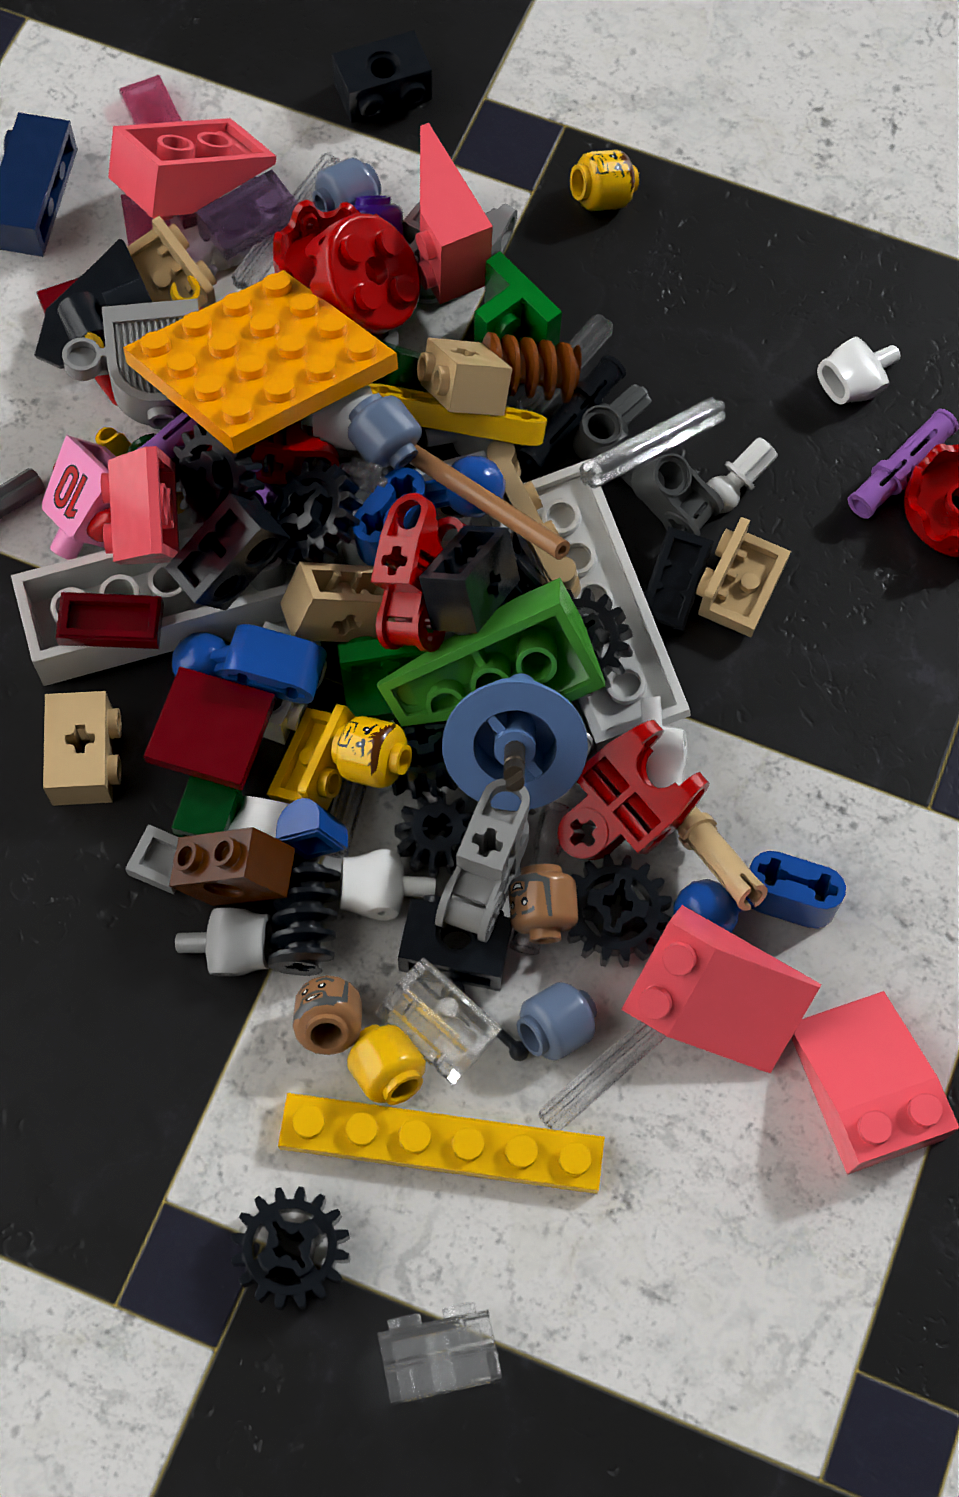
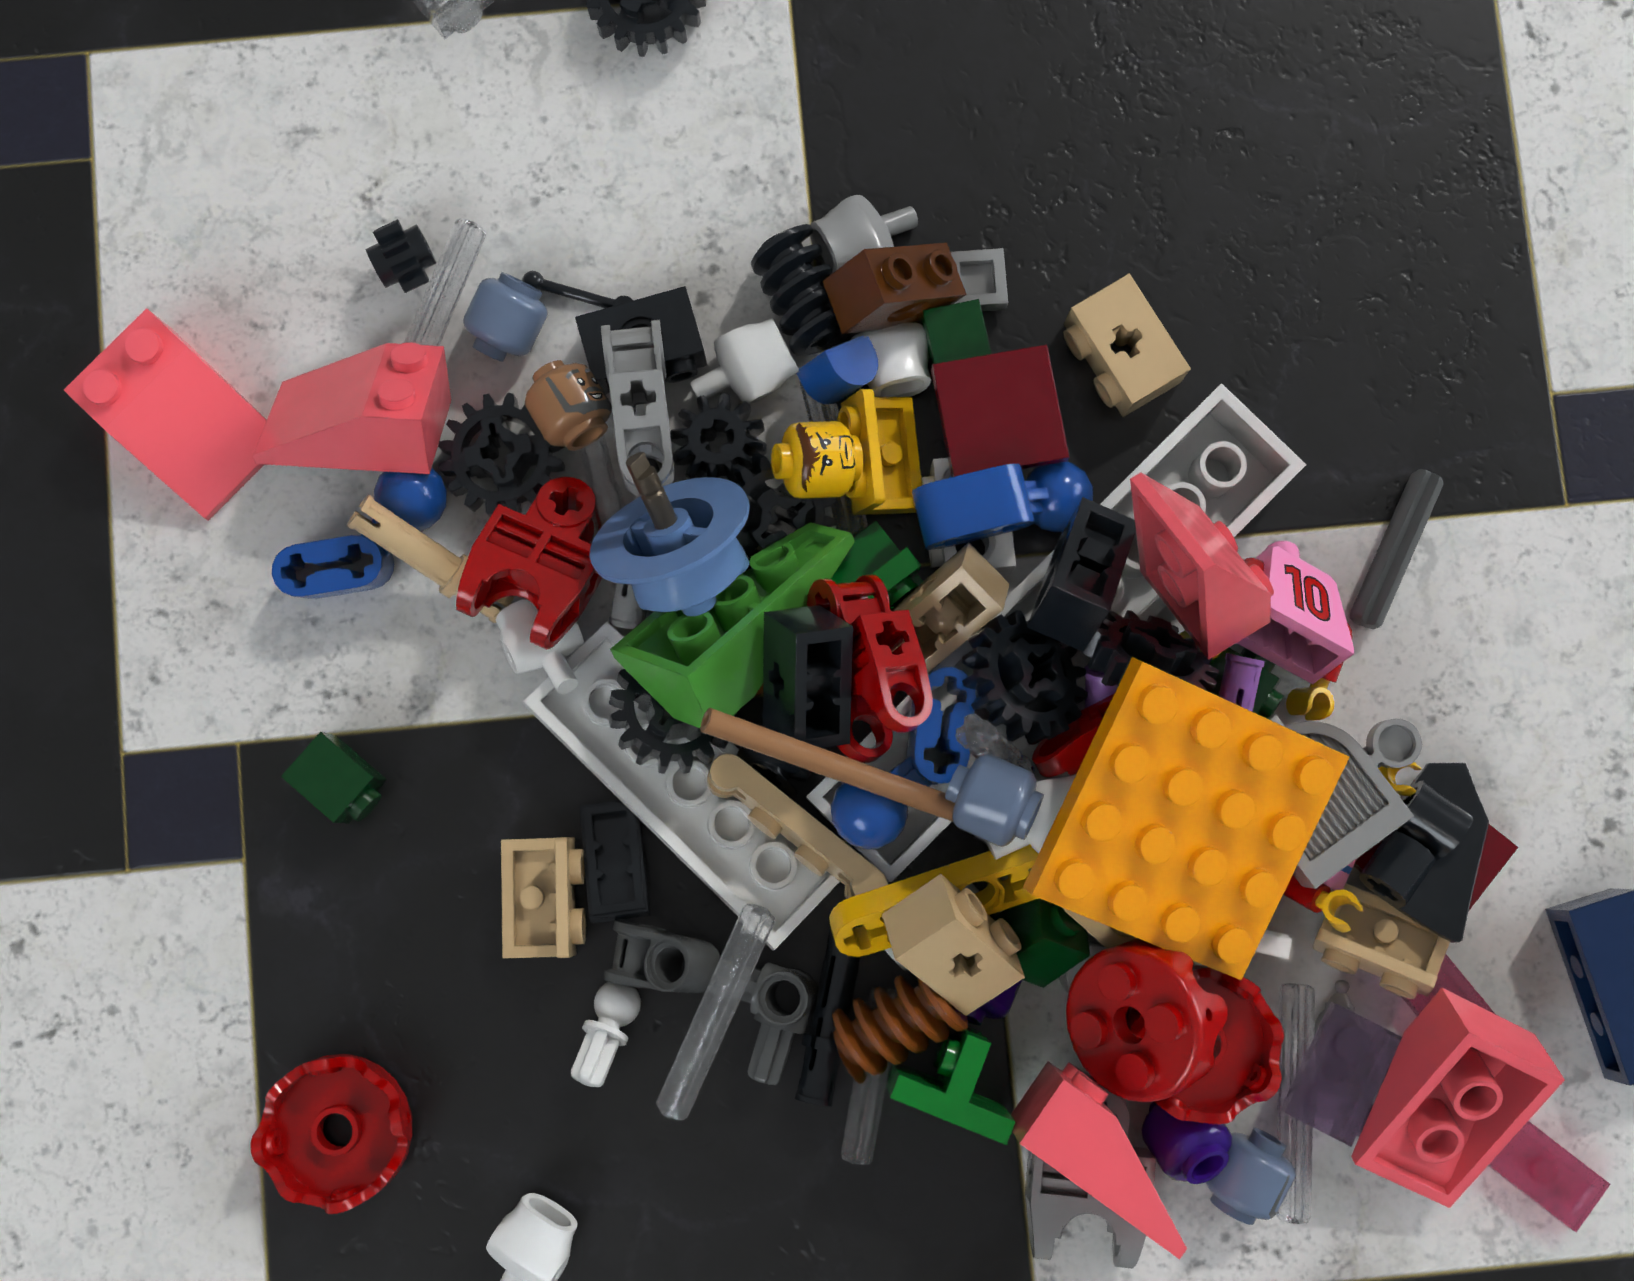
camera: 155 degrees right, 15 degrees up
dark red tile [55,592,164,649] -> none
yellow plate [278,1093,605,1194] -> none
medium nougat head [292,975,362,1055] -> none
yellow head [347,1024,426,1105] -> none
clear brick [375,958,502,1085] -> none
medium lavender pin [847,409,959,519] -> none
none -> dark green brick [281,732,387,824]
none -> black gear [365,219,437,293]

